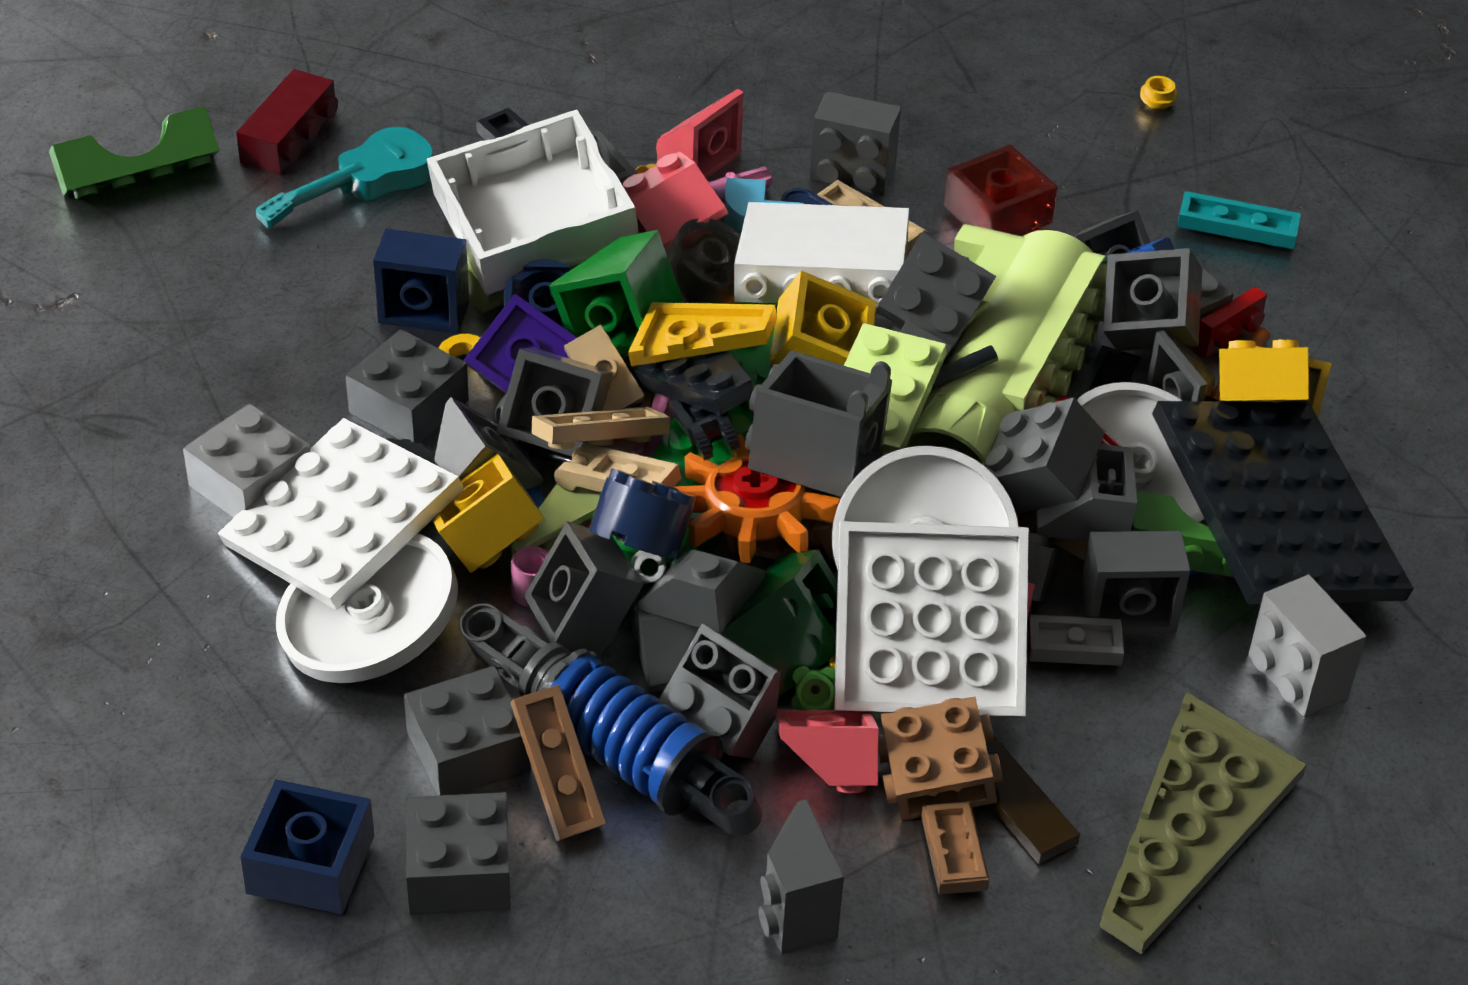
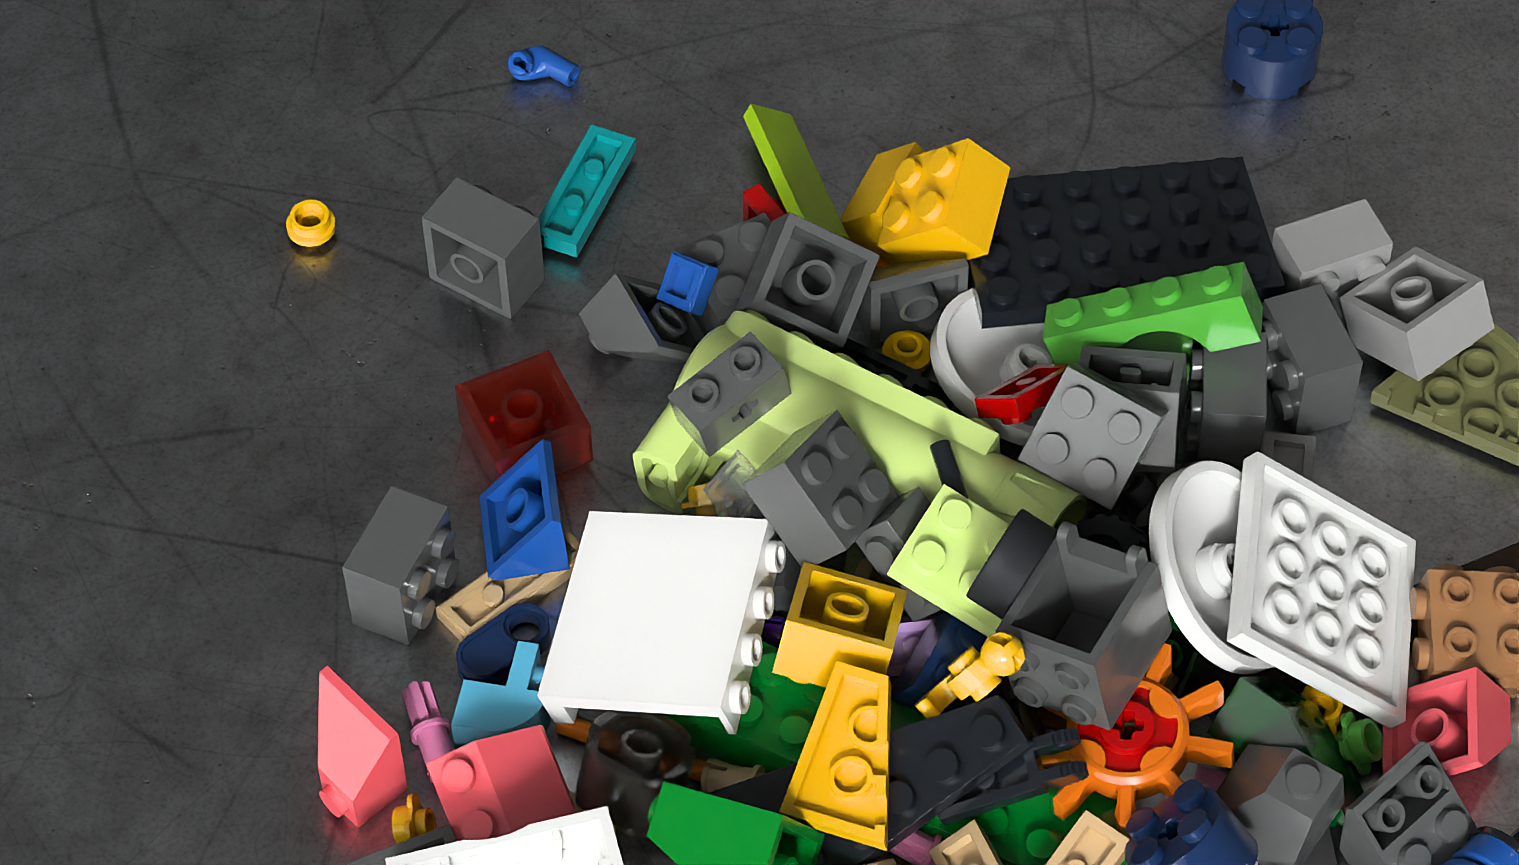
camera: 80 degrees left, 10 degrees up
none -> dark grey brick [422,177,545,320]
none -> blue slope [479,439,570,581]
none -> blue arm [507,46,581,87]
none -> dark grey brick [667,331,792,457]
none -> lime tile [743,103,849,240]
none -> yellow piece [915,632,1025,719]
none -> black tyre [966,509,1057,619]
none -> bright green arch [1043,262,1263,364]
none -> dark grey brick [1261,283,1363,435]
none -> light grey brick [1340,246,1495,381]

